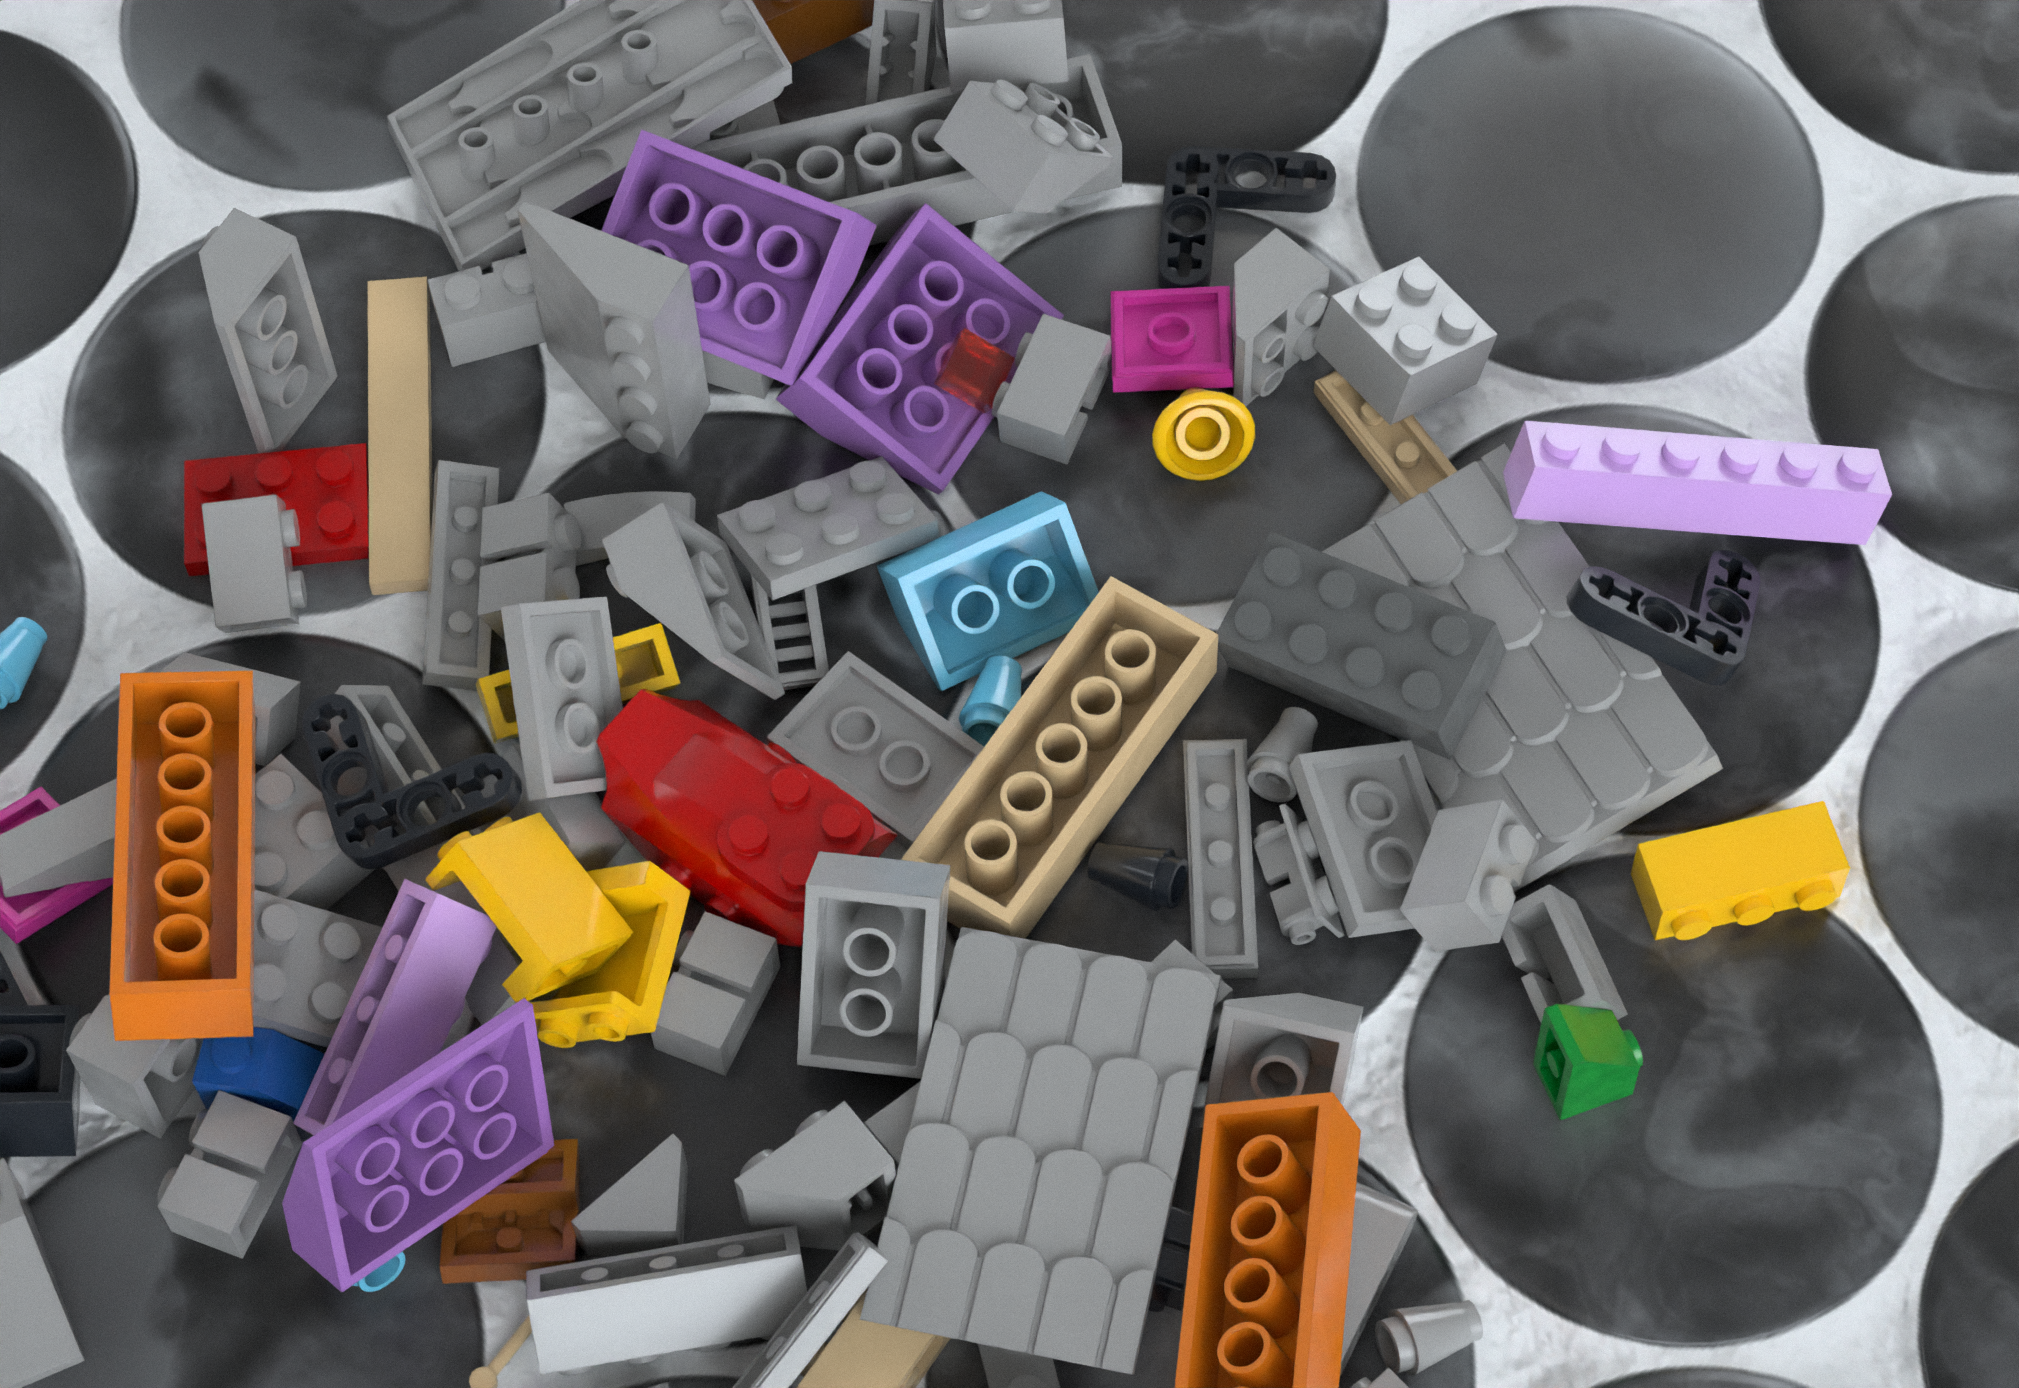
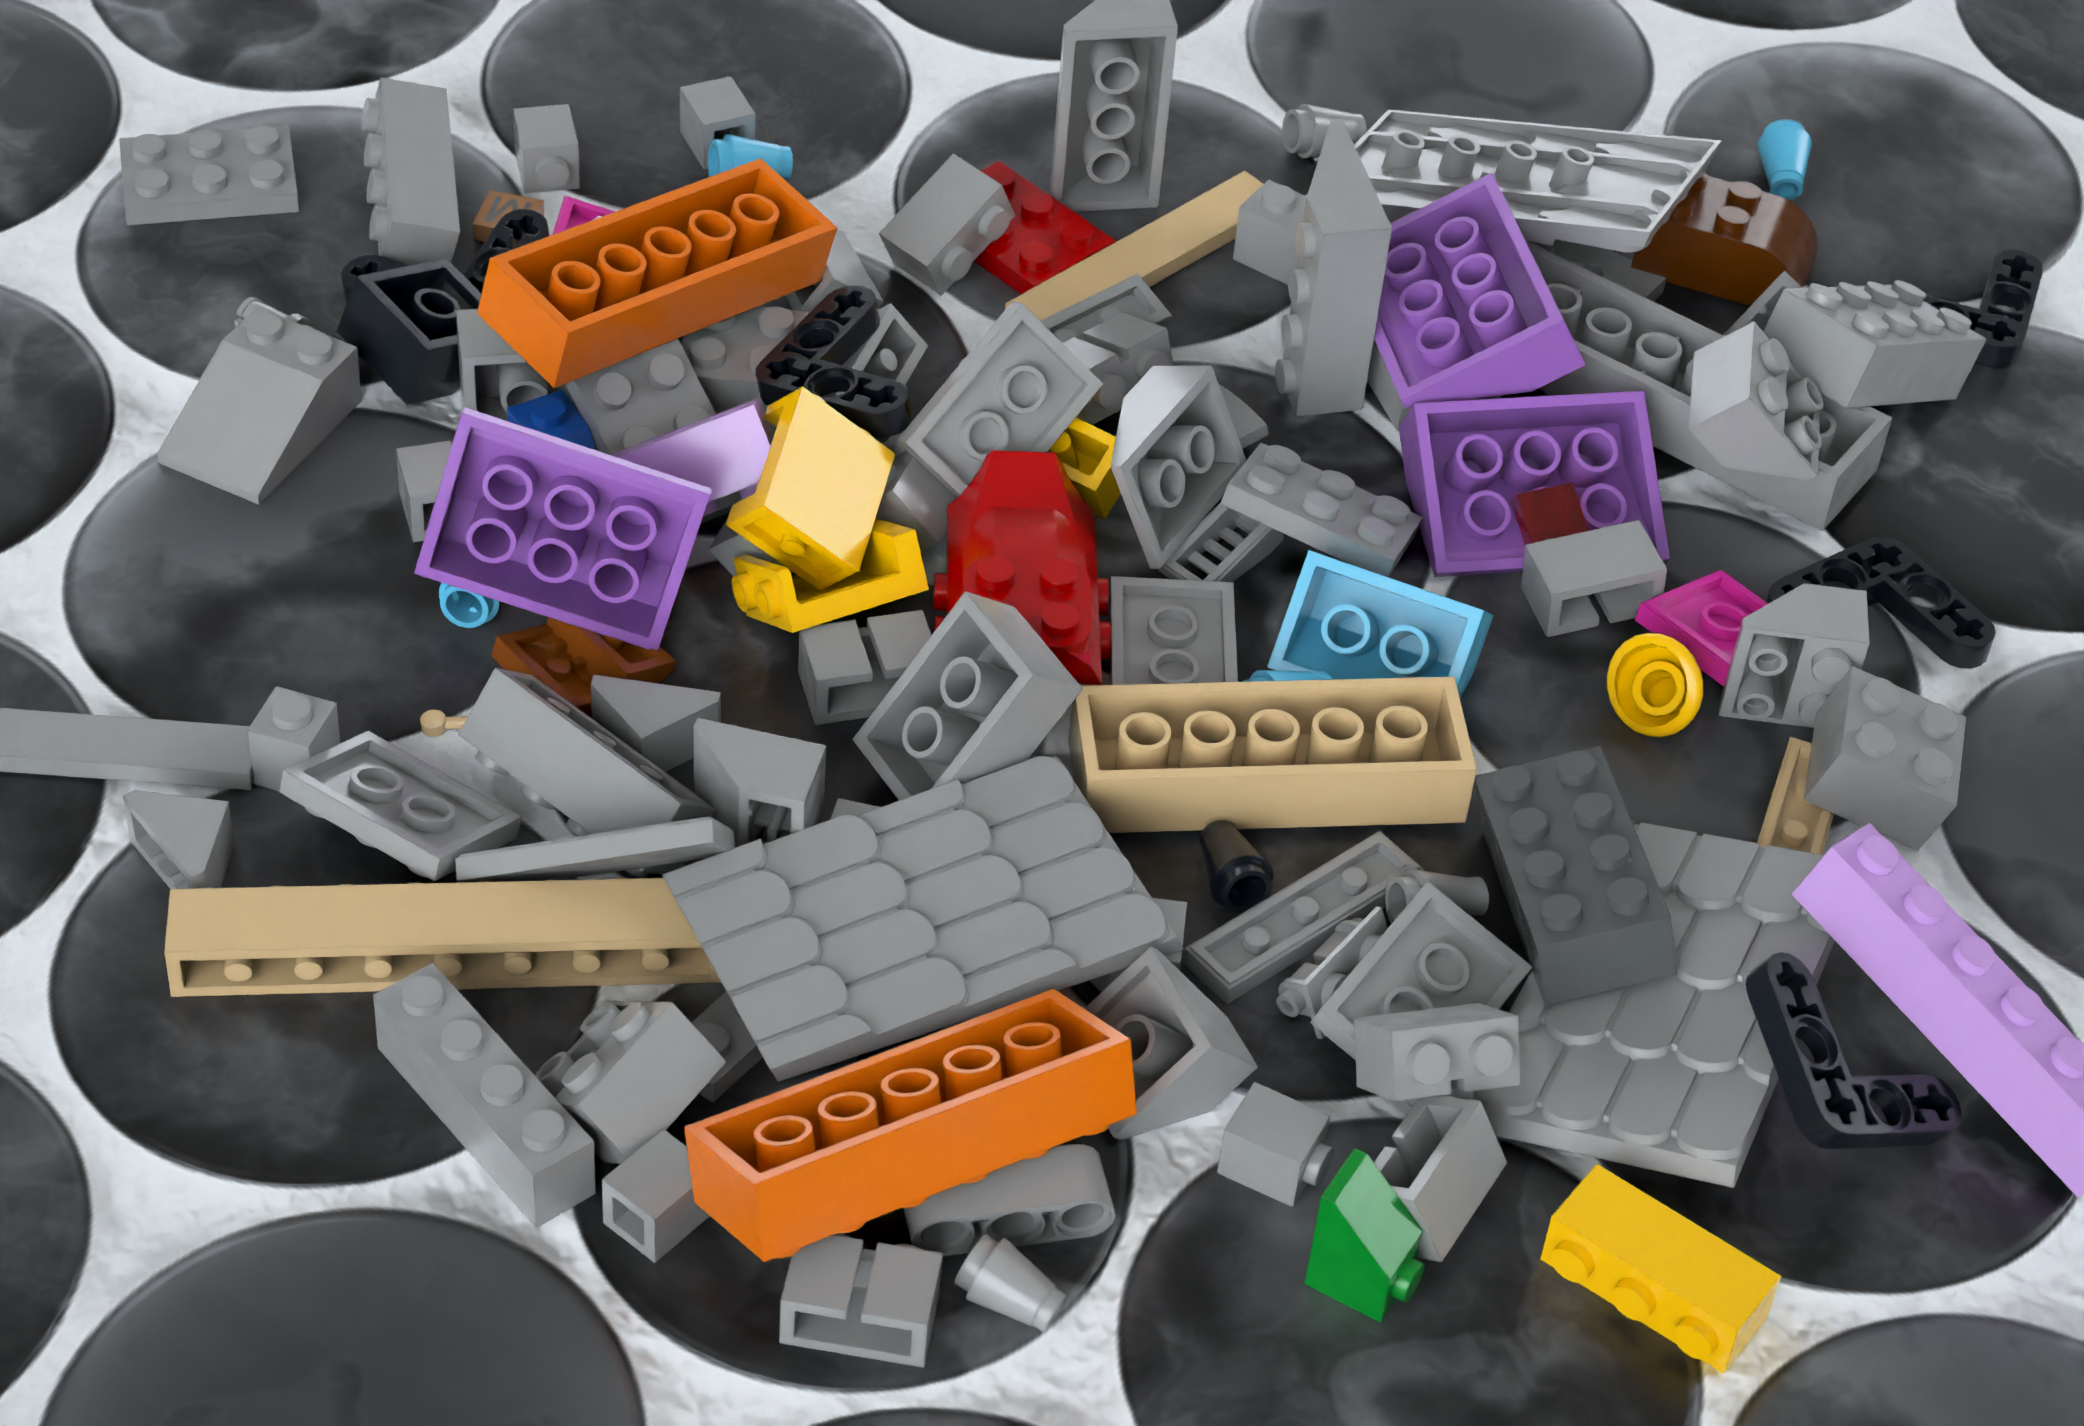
camera: 45 degrees right, 15 degrees down
none -> light grey brick [1217,1082,1334,1207]
none -> light grey cone [1282,104,1366,158]

